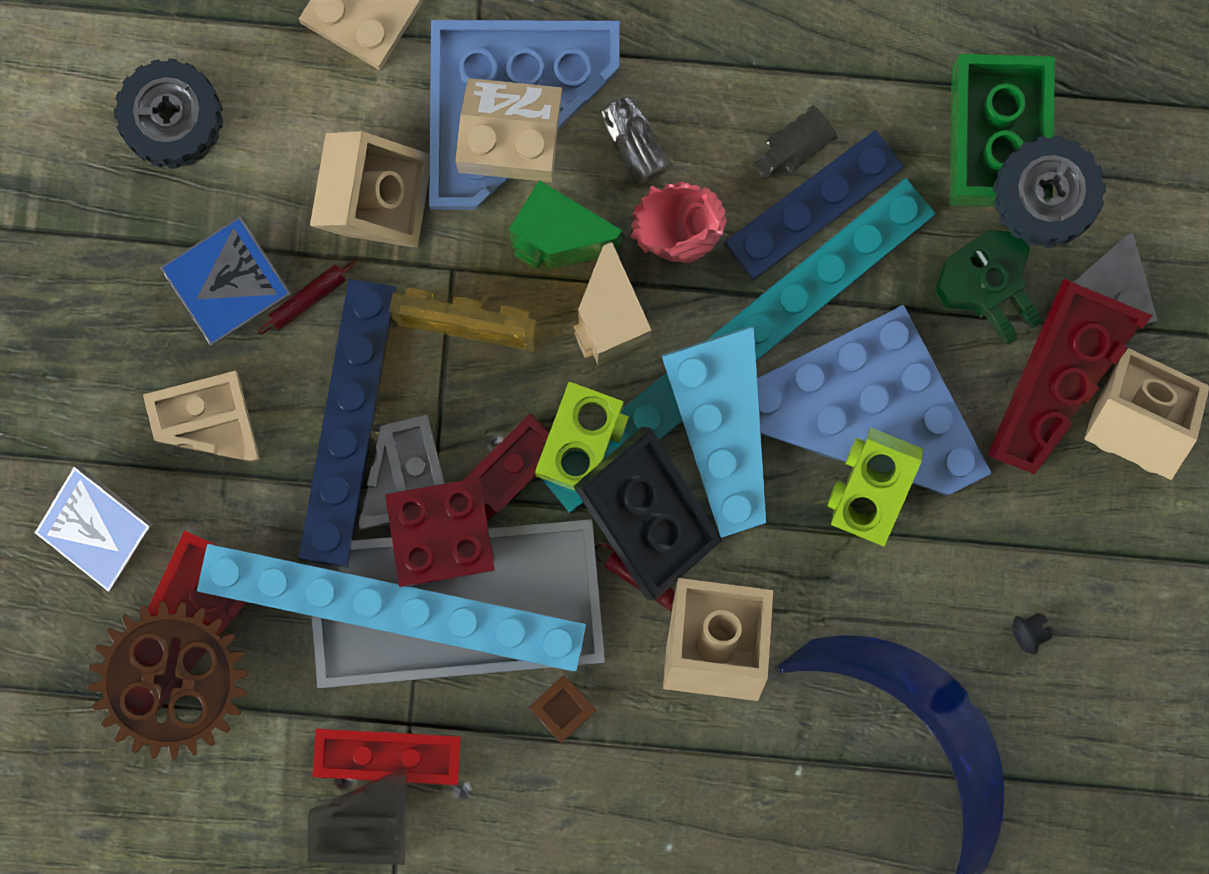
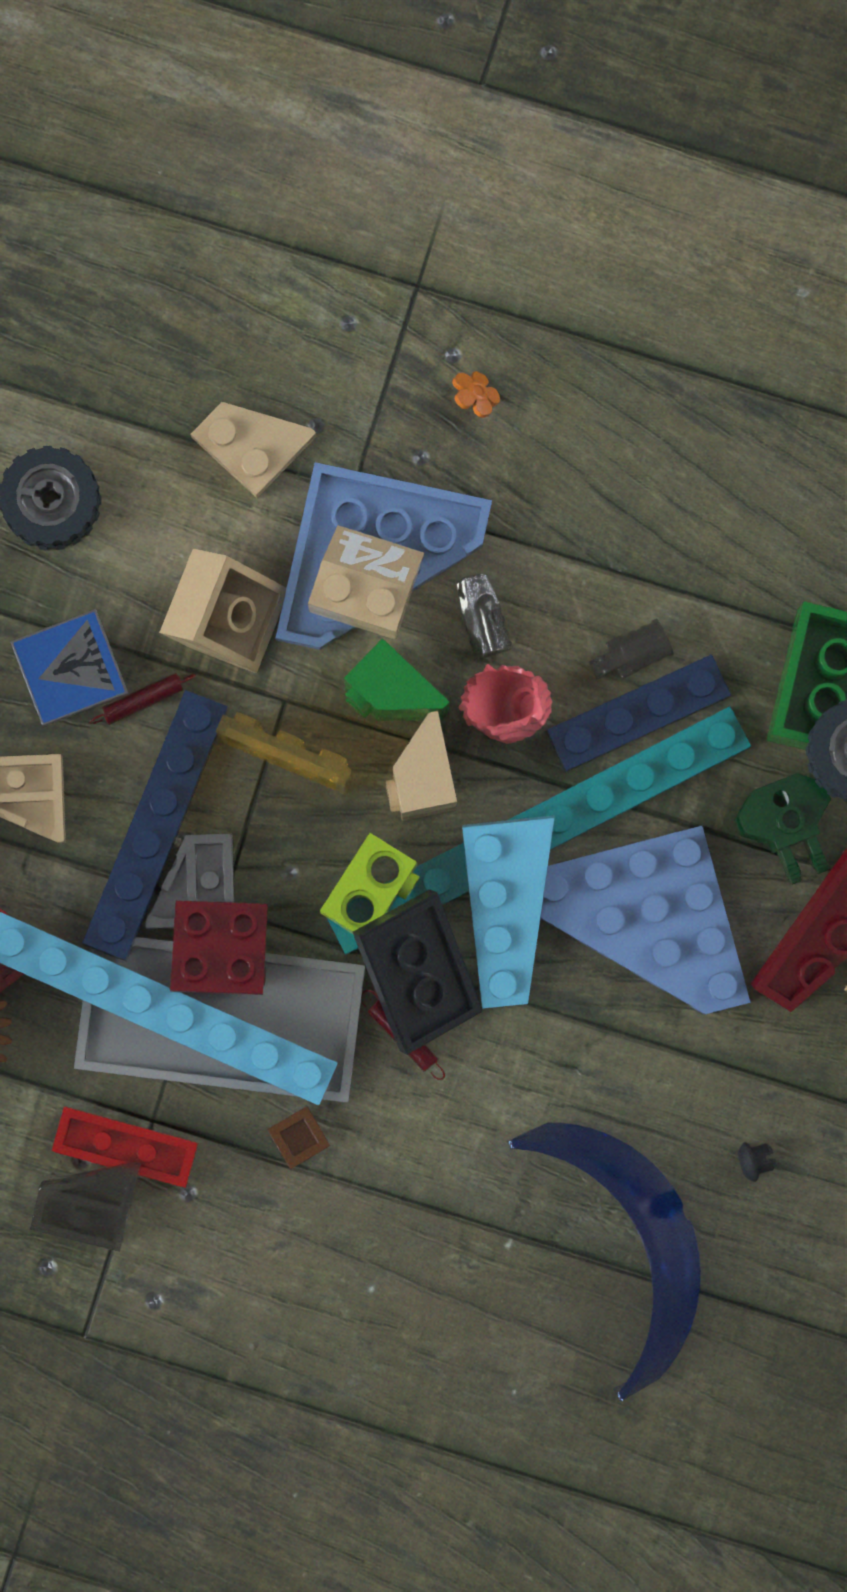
camera: 10 degrees right, 0 degrees up
dark red hinge [464,413,550,522] -> none
tan slope [663,578,773,701] -> none
lime brick [827,427,923,547] -> none

